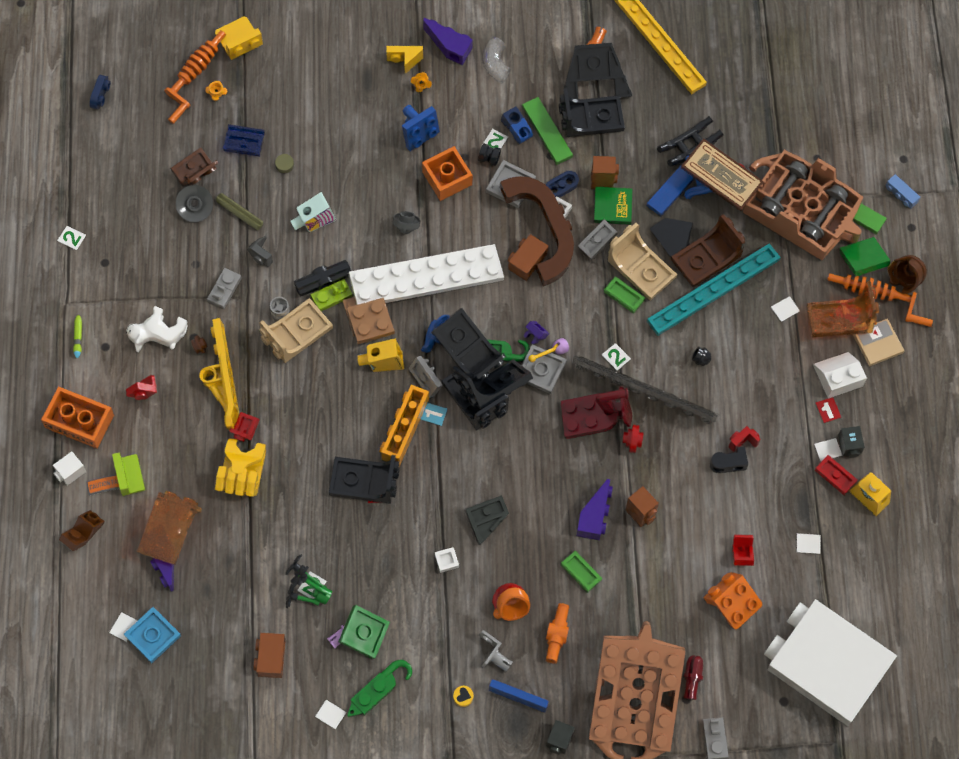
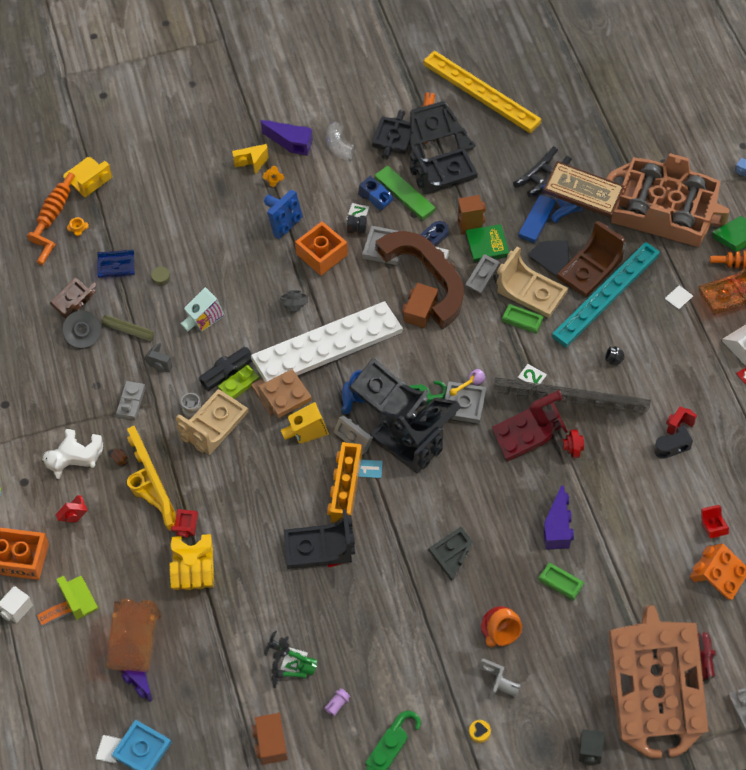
camera: 10 degrees left, 10 degrees down
reddish brown slope [59,510,105,552] -> none
green tile [338,605,390,659] -> none
white plate [435,547,459,573] -> none
blue tile [489,679,549,712] -> none
dark purple tile [524,321,550,344] -> none
orange pin [546,603,569,664] -> none
dark orange brick [625,486,659,527] -> none
bright green tile [853,204,887,235] -> none
none -> black plate [372,110,410,160]

